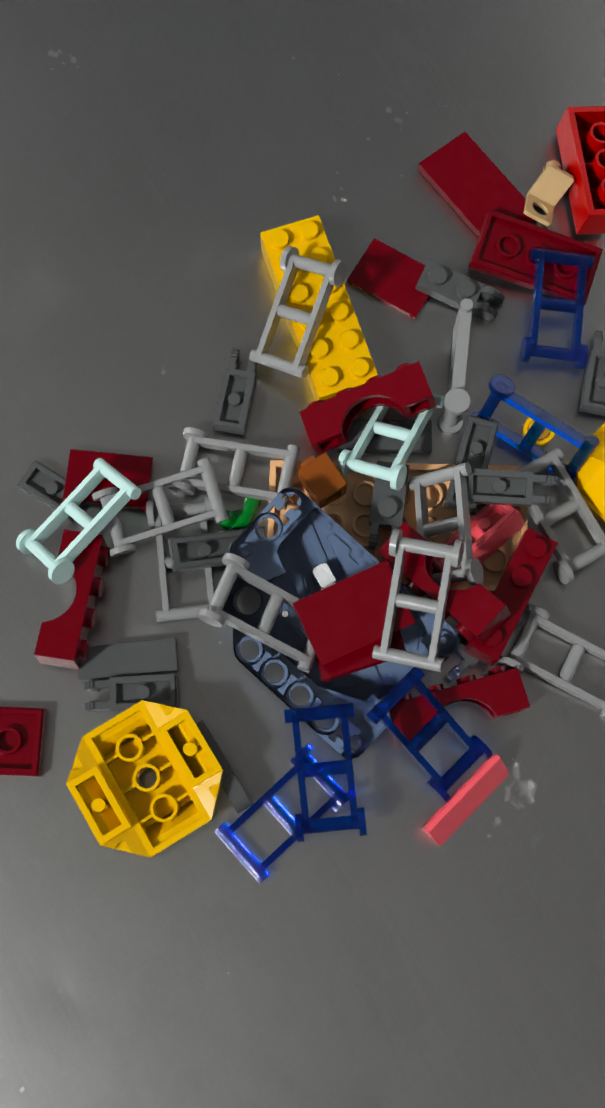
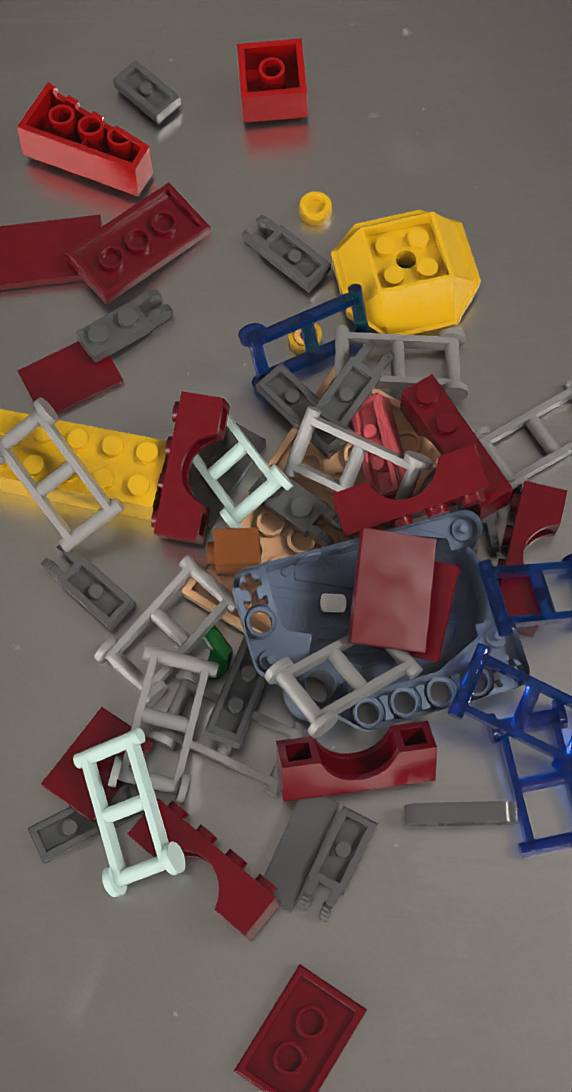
camera: 55 degrees left, 5 degrees down
yellow piece [66,700,224,858] -> none
light grey piece [372,528,464,672] -> none
light grey piece [438,298,473,435] -> none
clear blue piece [520,248,594,369] -> none
tan bracket [524,160,574,227] -> none
none -> dark red arch [276,721,437,802]

